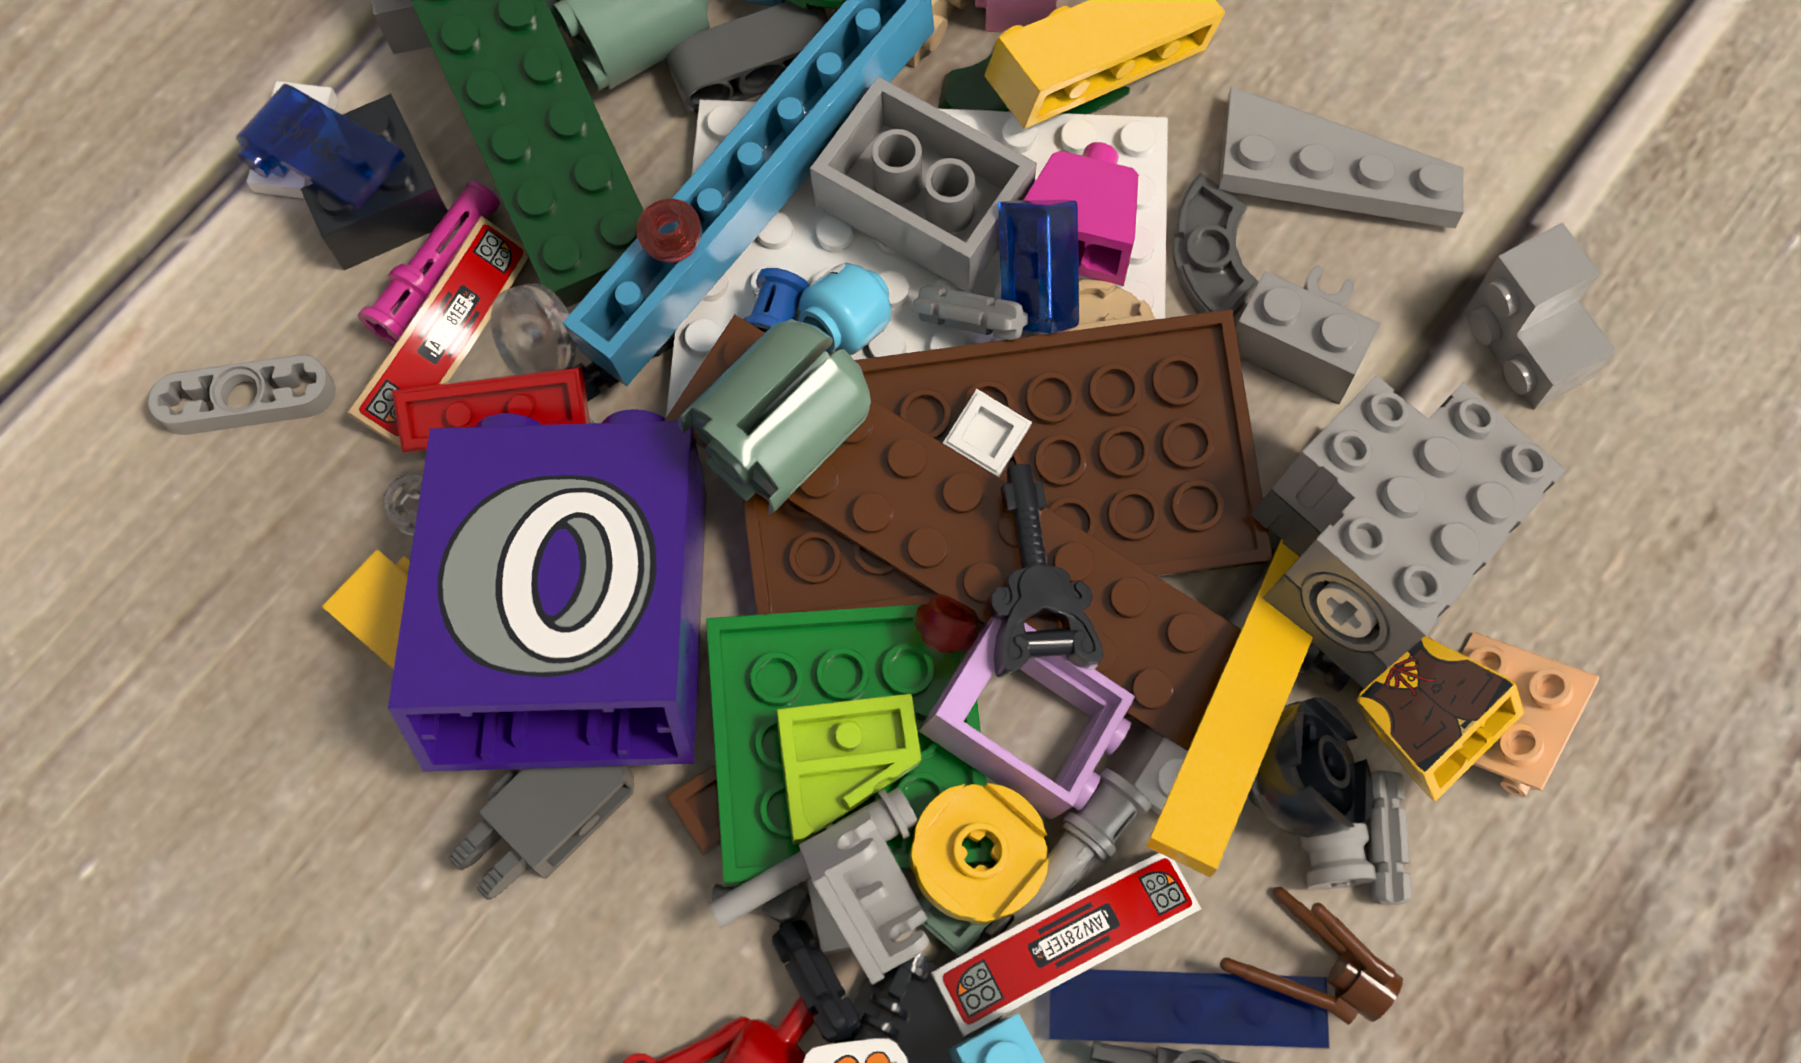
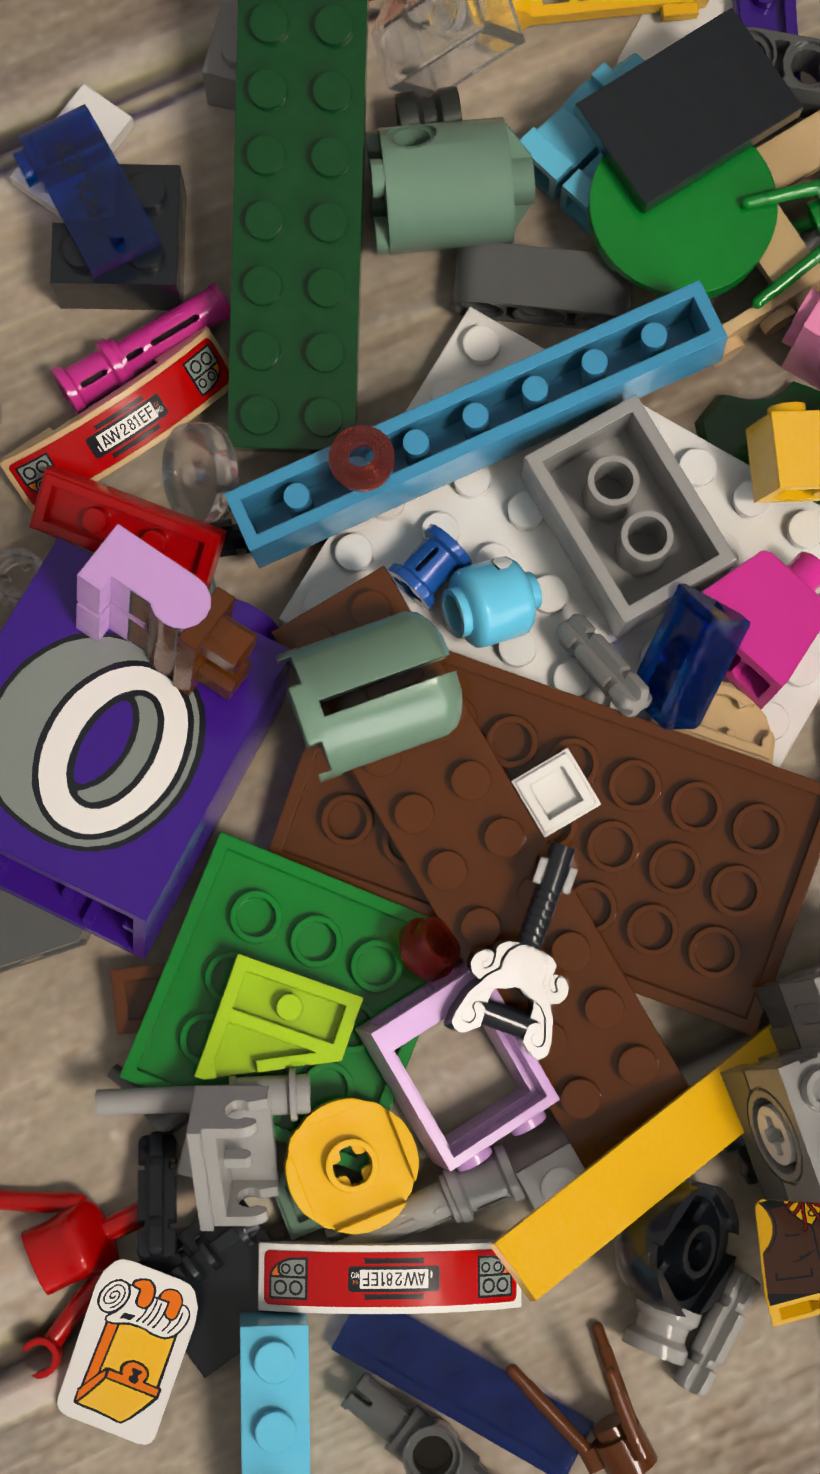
camera: 20 degrees right, 10 degrees up
none -> hips [76,524,258,700]

